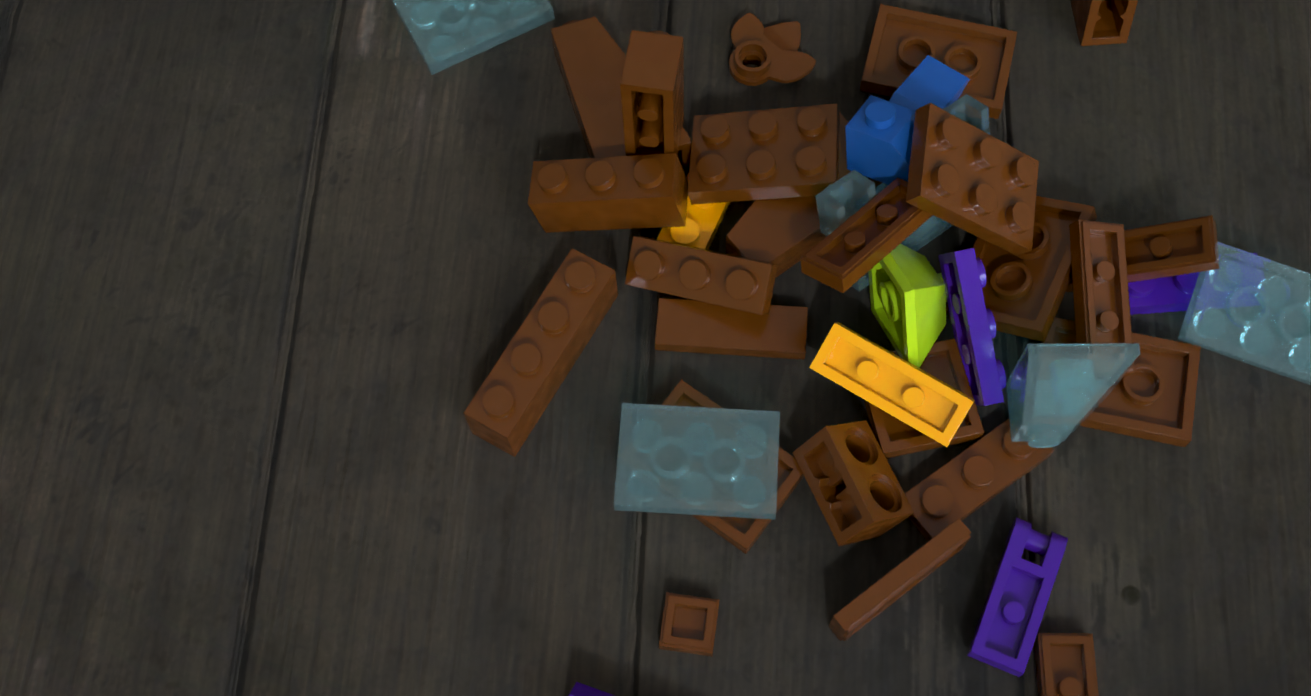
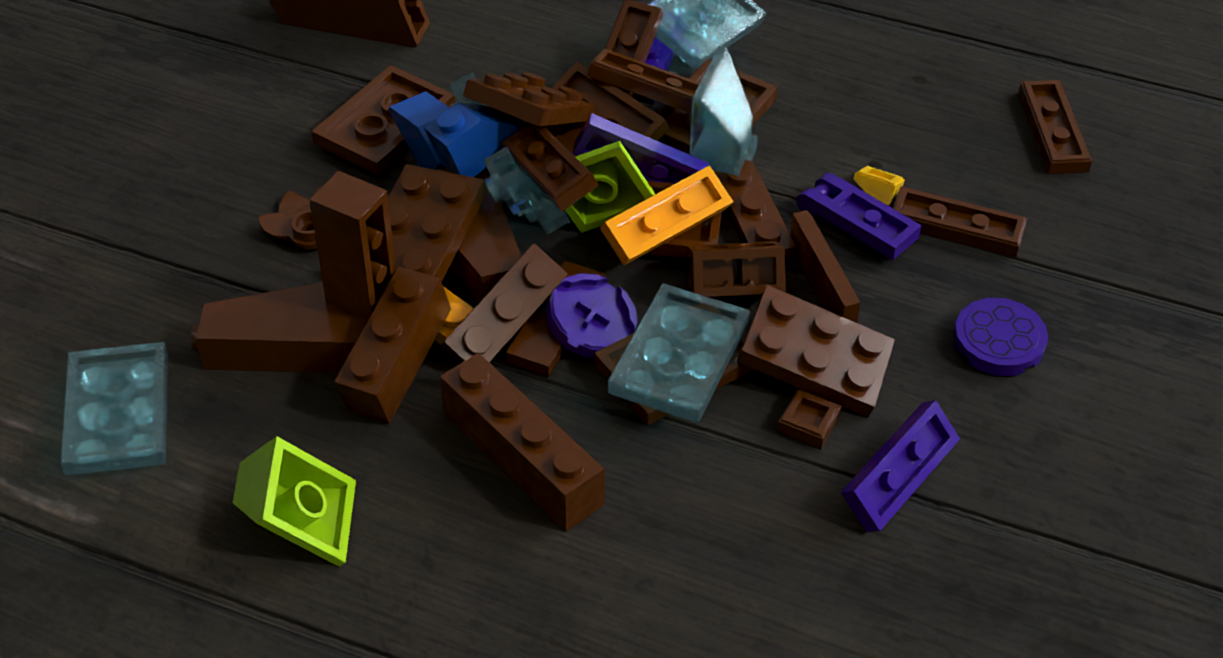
camera: 75 degrees left, 20 degrees down
none -> lime slope [232,436,356,567]
none -> dark purple tile [545,273,638,358]
none -> reddish brown plate [737,285,895,418]
none -> yellow slope [853,166,905,207]

